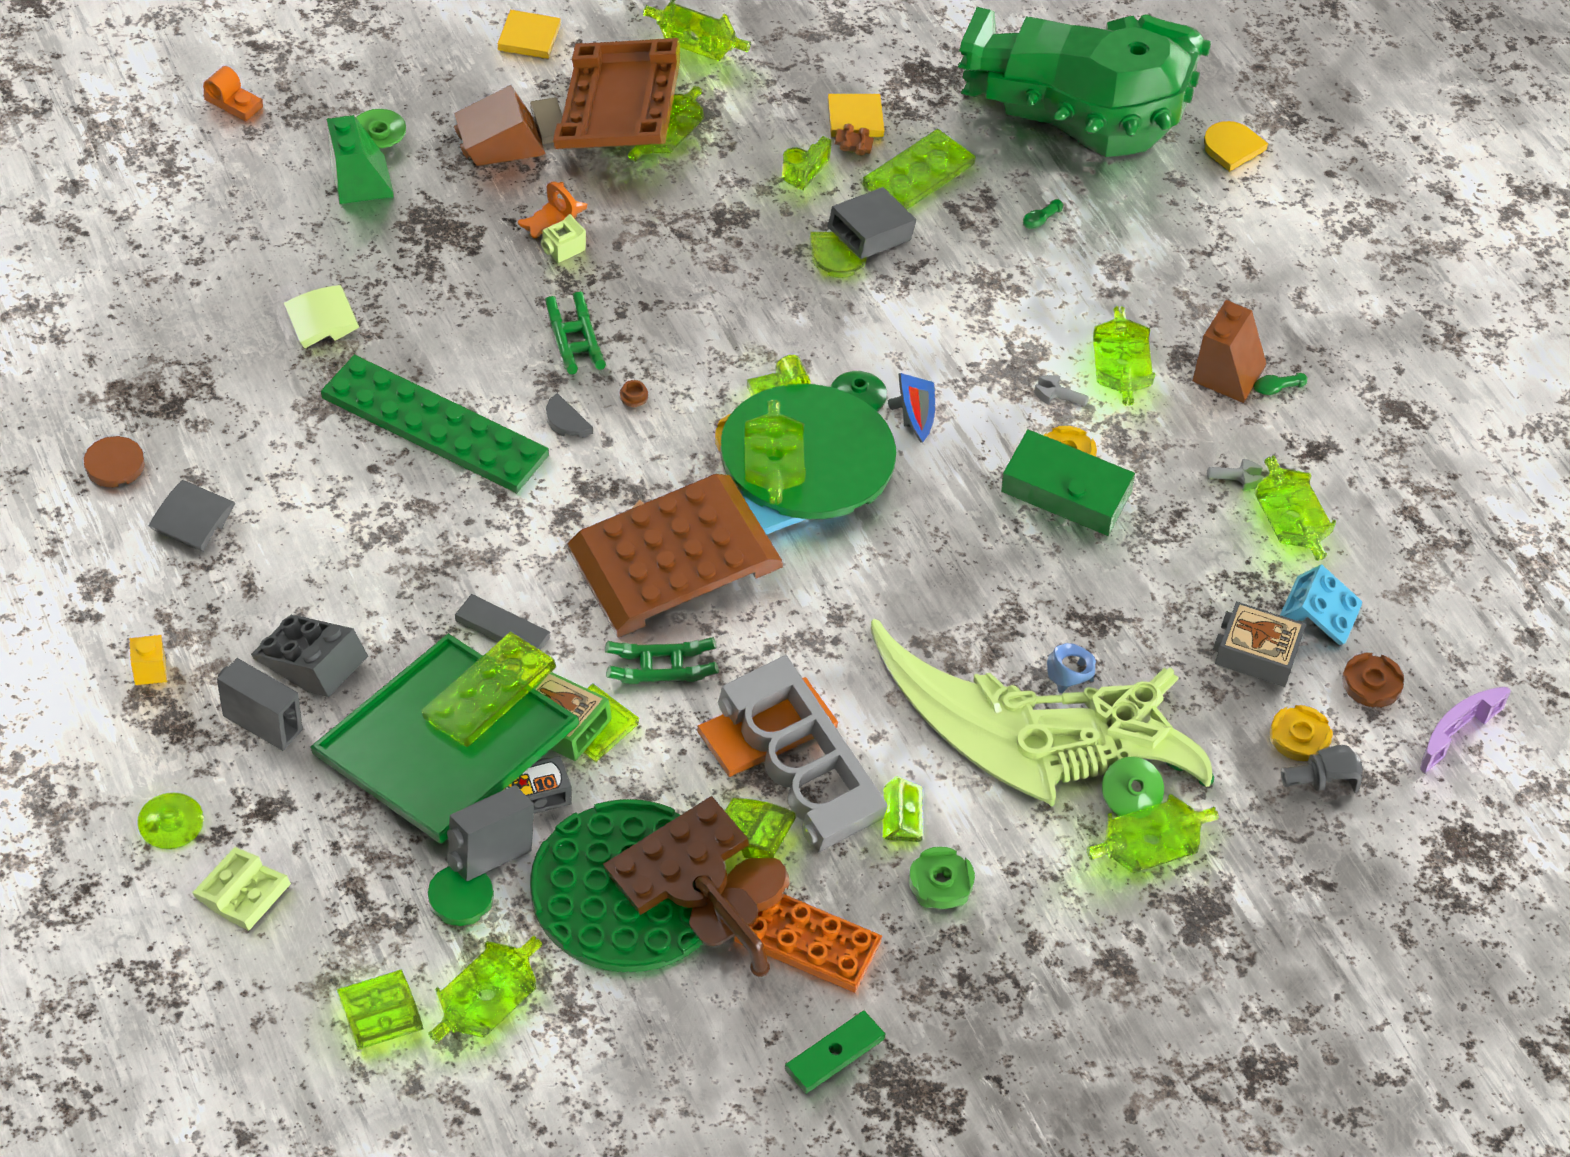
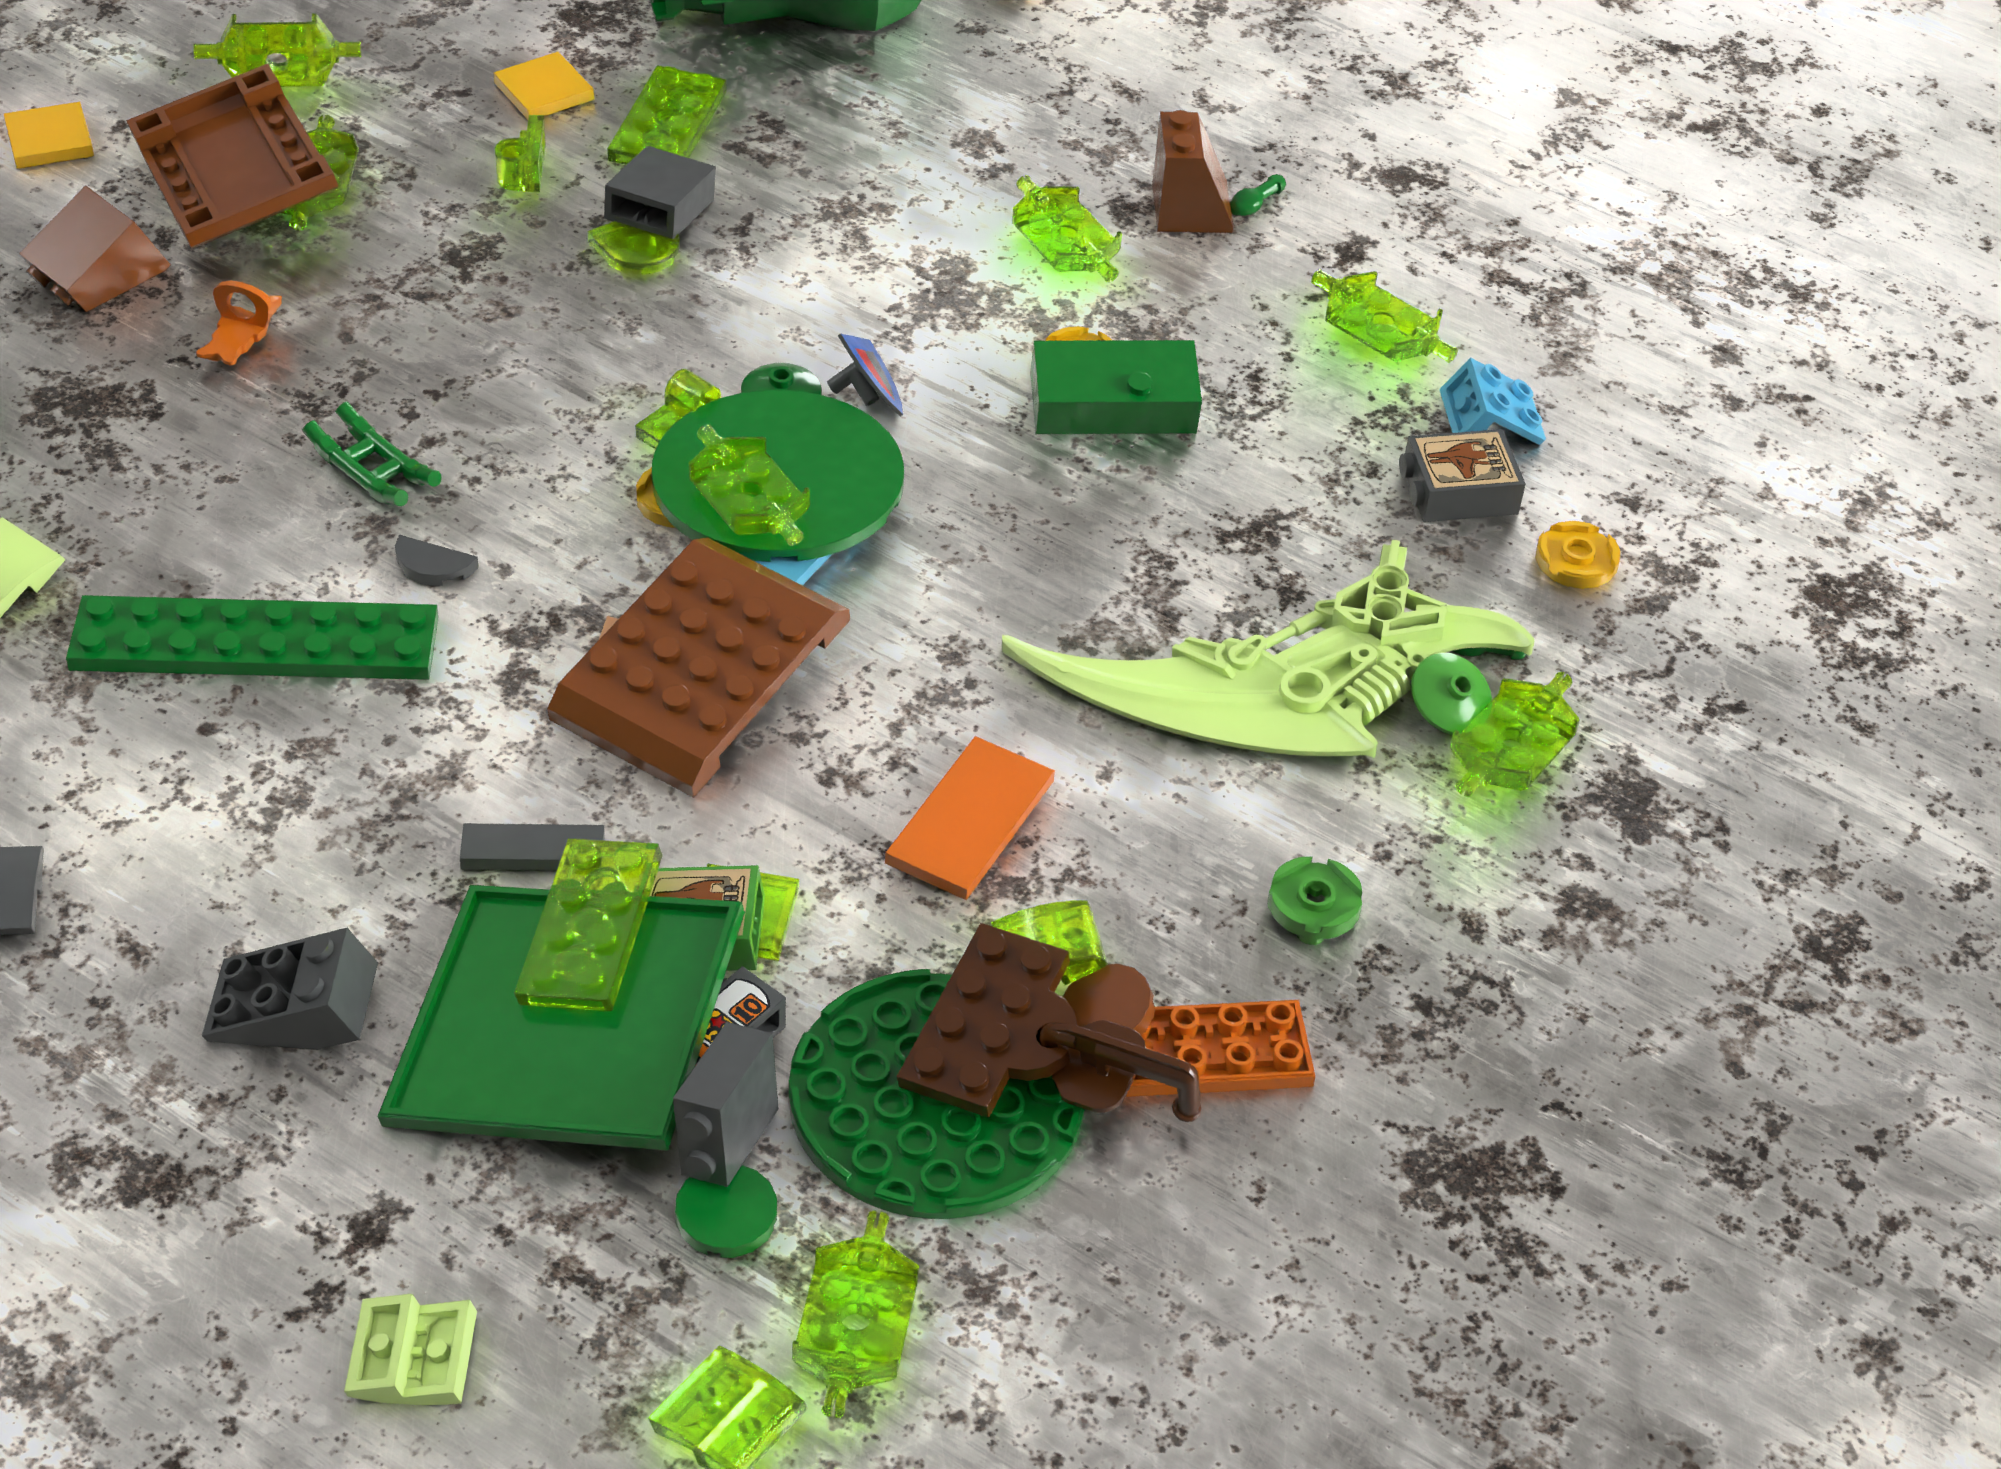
camera: 30 degrees left, 5 degrees down
yellow brick [129,635,167,685] -> none
clear neon green dish [137,792,204,849] -> none
dark grey brick [217,658,303,751] -> none
dark tan tile [530,97,562,144] -> none
yellowish green window [541,214,586,263] -> none
green piece [605,637,719,684] -> none
dark orange plate [620,380,648,407] -> none
light grey fence [718,655,888,852] -> none
green tile [785,1010,886,1094] -> none
dark orange piece [834,124,874,156] -> none
clear neon green slope [883,776,923,842] -> none
green piece [1023,199,1064,229] -> none
light grey bar [1034,375,1089,406] -> none
medium blue piece [1047,643,1096,693] -> none
light grey bar [1207,459,1264,491] -> none
dark grey piece [1281,745,1363,793] -> none
dark orange tile [1342,652,1404,708] -> none
lavender slope [1420,687,1511,773] -> none

